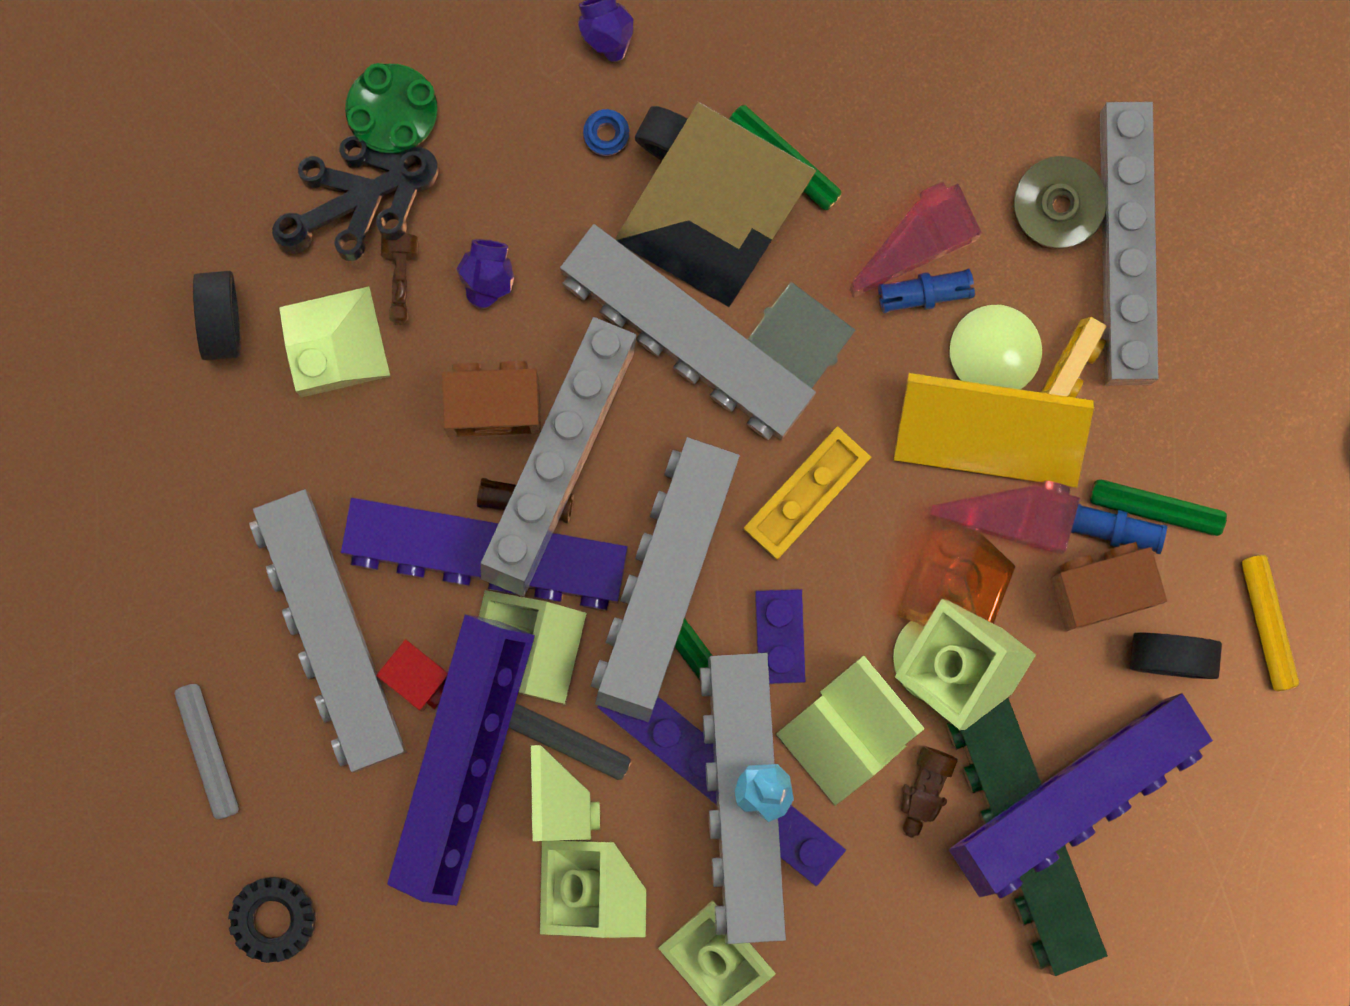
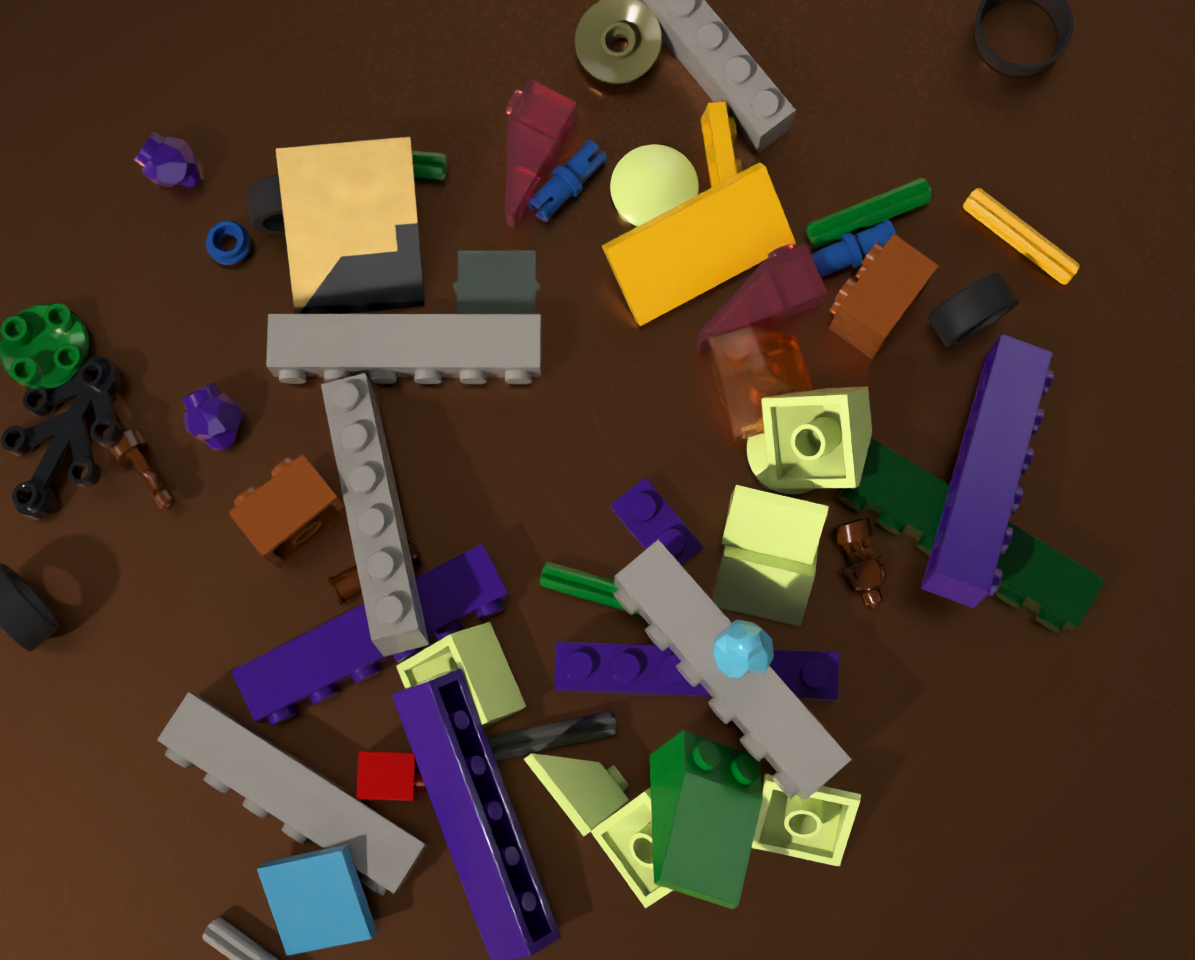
camera: 30 degrees left, 5 degrees down
yellowish green slope [279,286,391,398] -> none
light grey brick [590,437,740,722] -> none
yellow plate [743,426,872,560] -> none
none -> dark azure tile [257,844,377,956]
none -> green slope [650,730,762,909]

